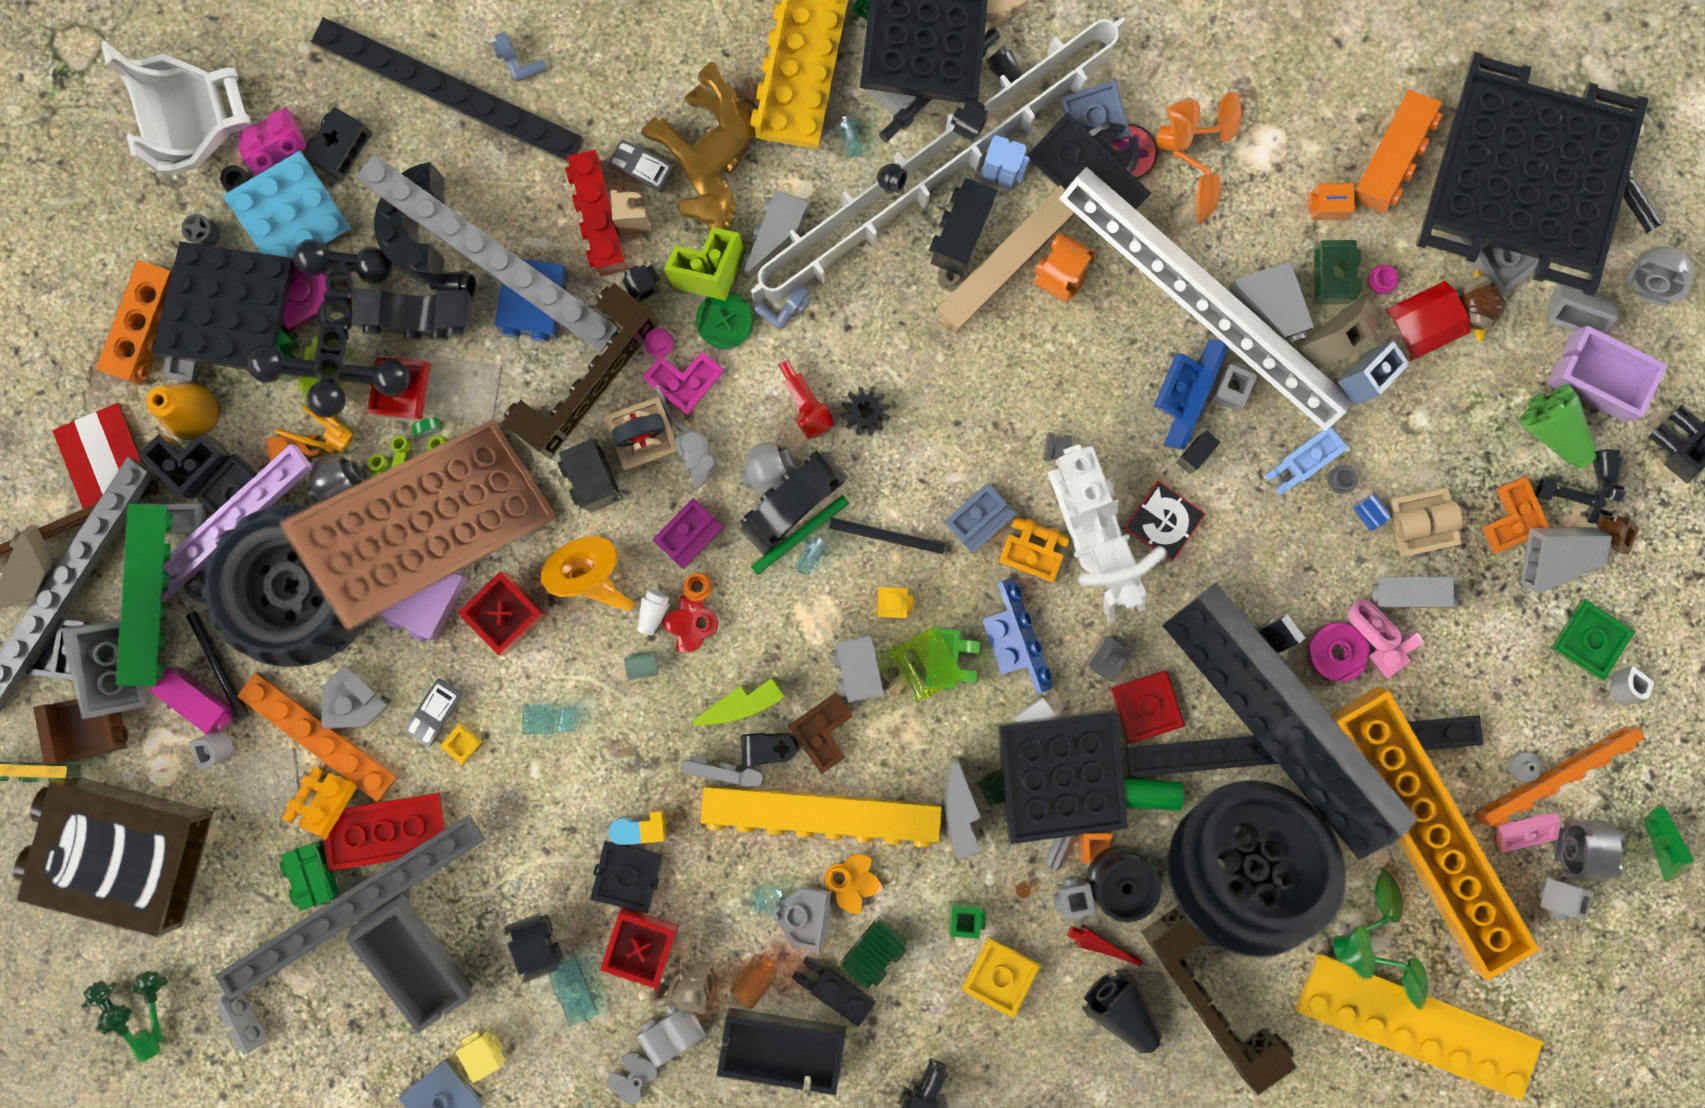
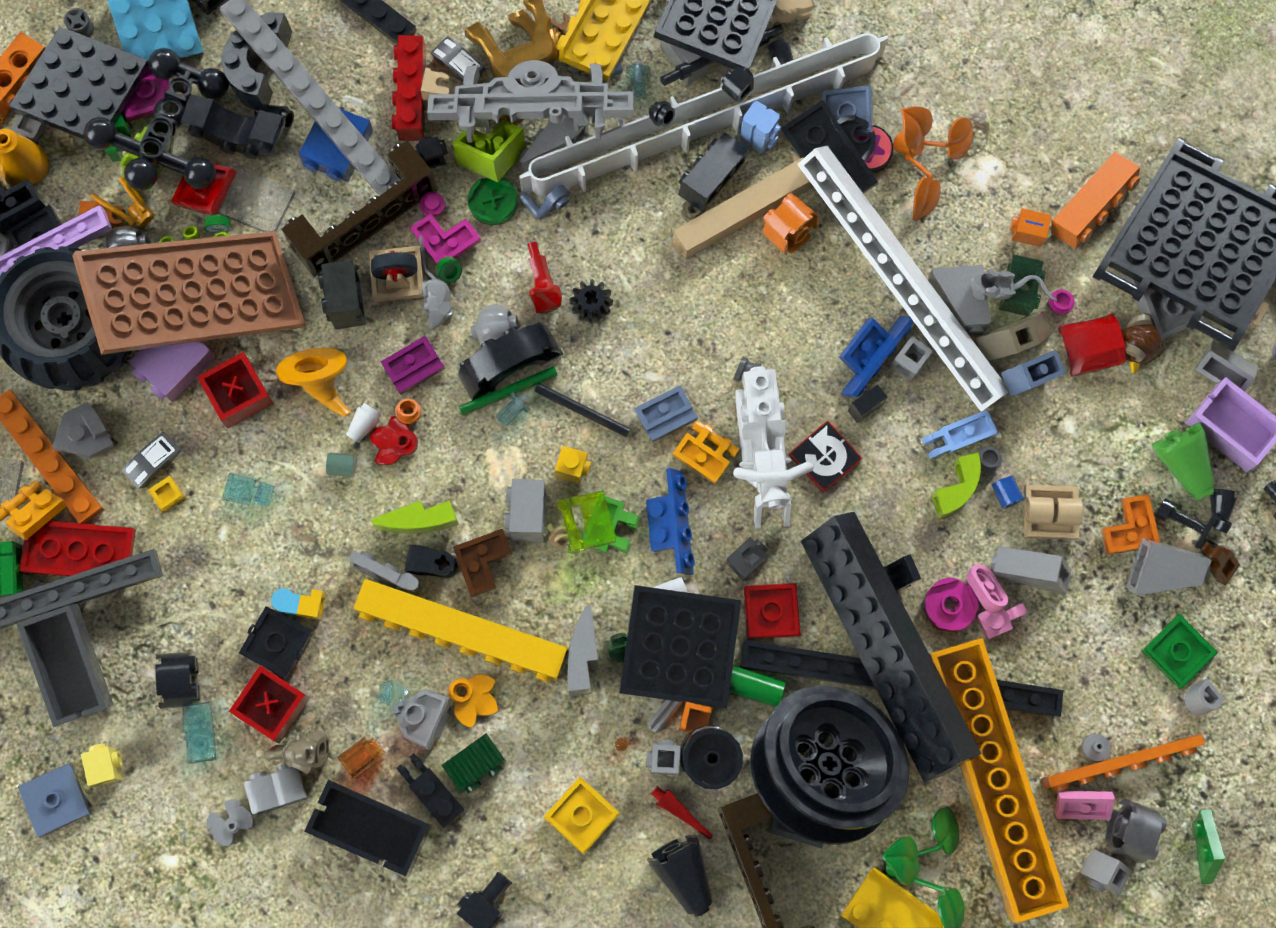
camera: 10 degrees right, 10 degrees down
green brick [948,901,986,939] -> none
none -> light grey piece [427,60,634,142]
none -> green tile [435,256,462,284]
none -> lime brick [931,452,981,520]
none -> light grey animal [970,269,1057,301]

